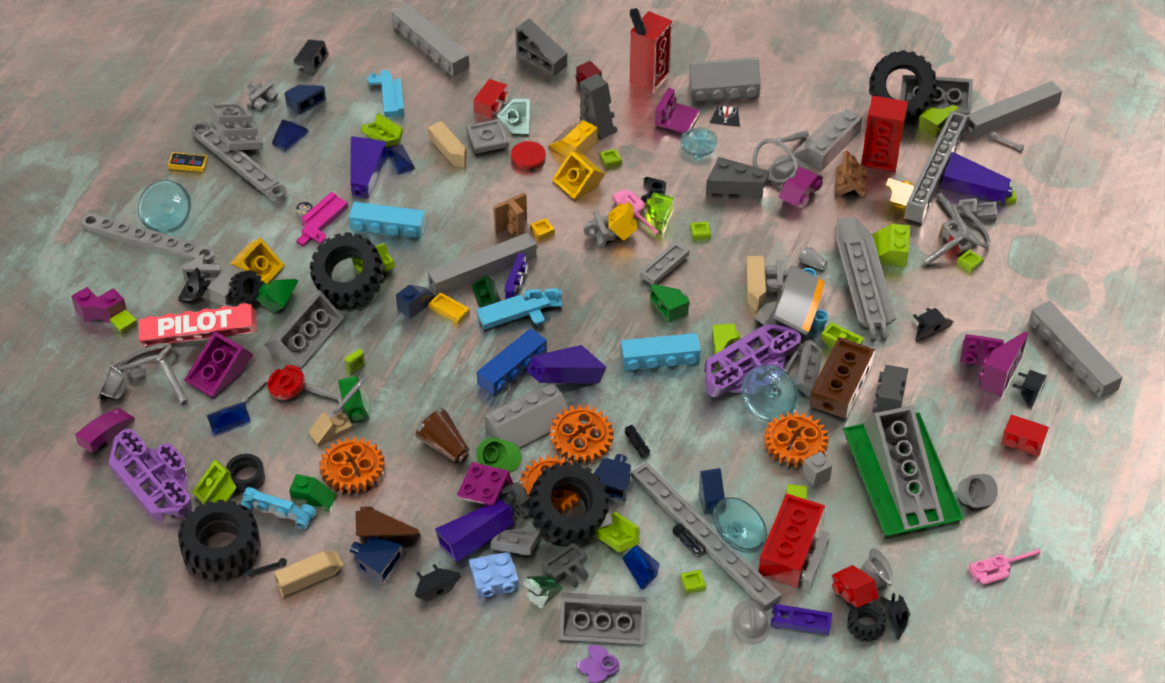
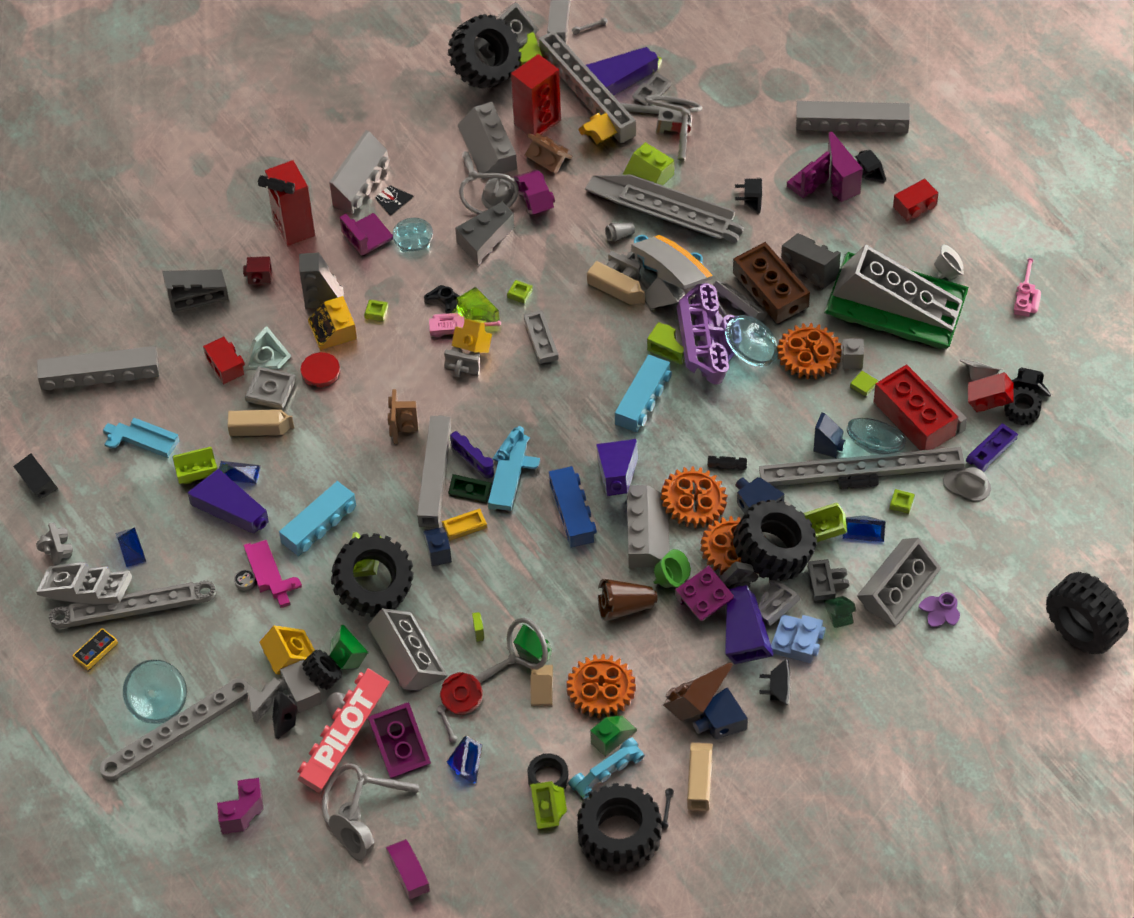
camera: 55 degrees left, 5 degrees up
medium lavender connector [109,429,193,520] -> none
lime tile [110,309,137,334] -> none
dark blue slope [284,85,326,116] -> none
yellow tile [530,218,555,240] -> none
yellow slope [552,150,605,200] -> none
green slope [650,284,690,322] -> none
lime slope [821,322,864,349] -> none
lime tile [957,249,984,273] -> none

